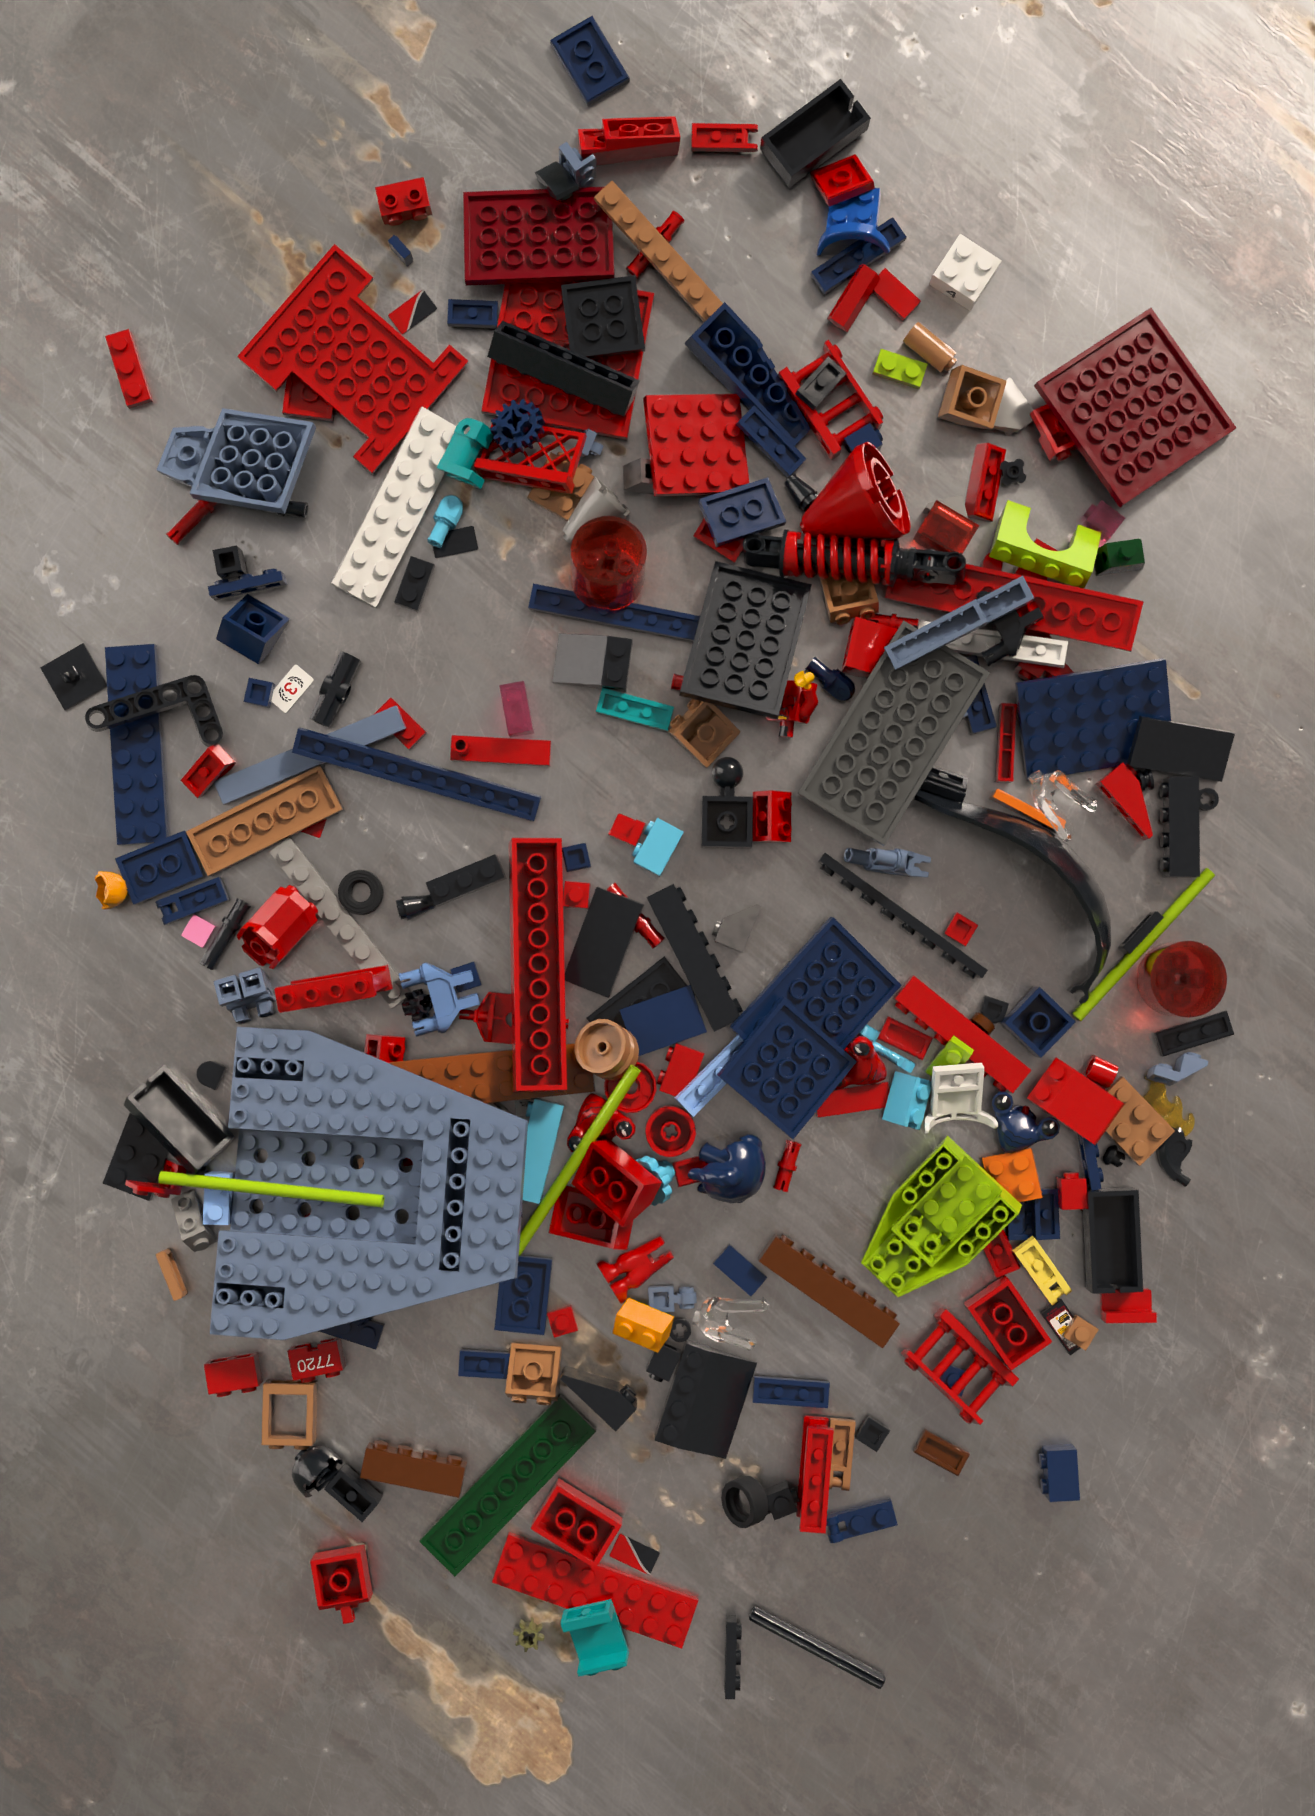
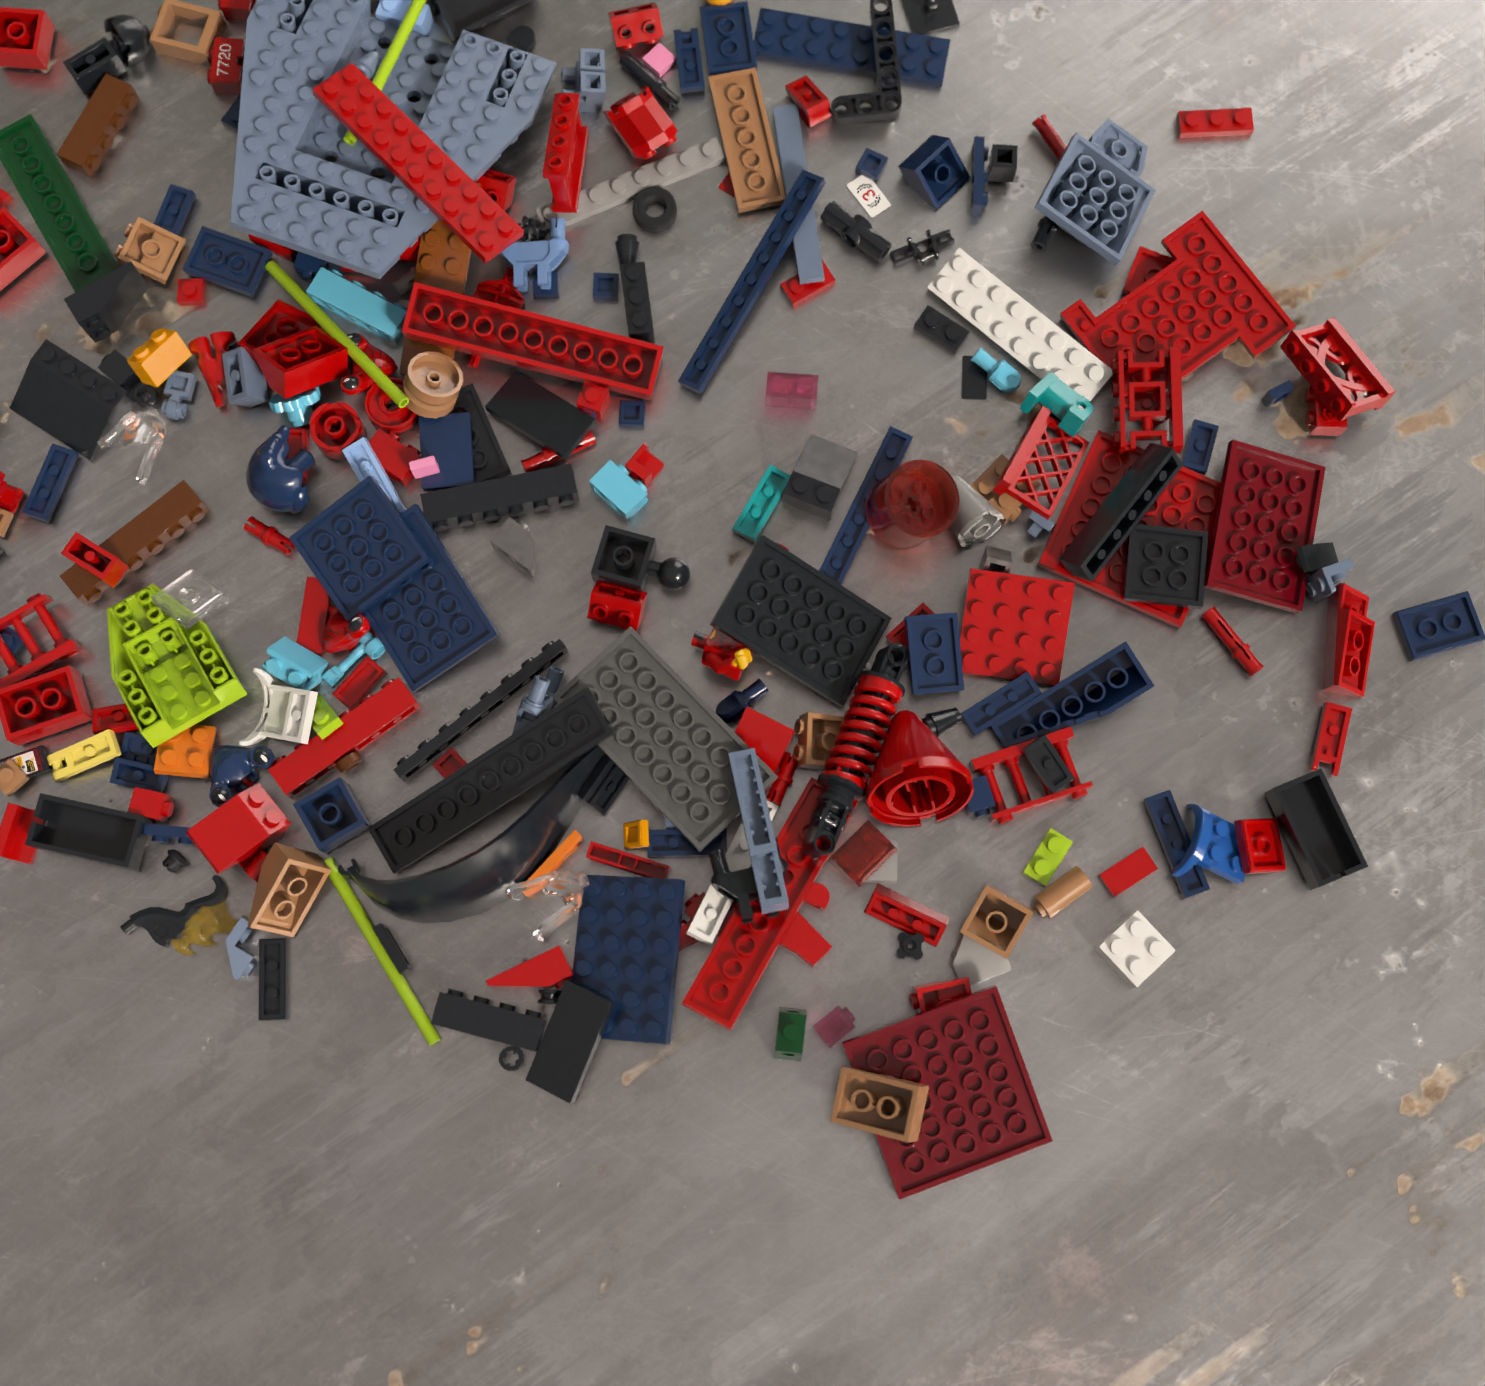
camera: 105 degrees right, 10 degrees down
sticker [388,290,437,334] -> none
red piece [450,735,551,766] -> none
dark blue gear [490,399,545,453] -> none
medium nougat plate [593,180,723,322] -> none
medium nougat plate [668,699,741,768] -> none
dark blue tile [713,1244,767,1296] -> none
red piece [827,264,880,332] -> none
black tile [980,995,1009,1024] -> none
lime arch [989,500,1102,588] -> none
medium nougat plate [1105,1076,1175,1166] -> none
clear red brick [1138,941,1227,1017] -> none
none -> red brick [61,532,129,588]
none -> clear tile [151,569,228,629]
none -> sand blue slope [222,347,269,408]
none -> medium nougat slope [248,842,332,937]
none -> red plate [313,63,524,264]
none -> sand blue cone [353,51,381,82]
none -> black plate [367,688,616,874]
none -> bright pink tile [409,455,440,479]
none -> dark blue tile [593,273,619,301]
none -> red brick [608,2,664,49]
none -> light orange tile [623,819,649,850]
none -> medium nougat slope [830,1066,929,1143]
none -> black piece [890,229,955,266]
none -> red fence [1111,348,1184,454]
none -> red fence [1280,317,1396,421]

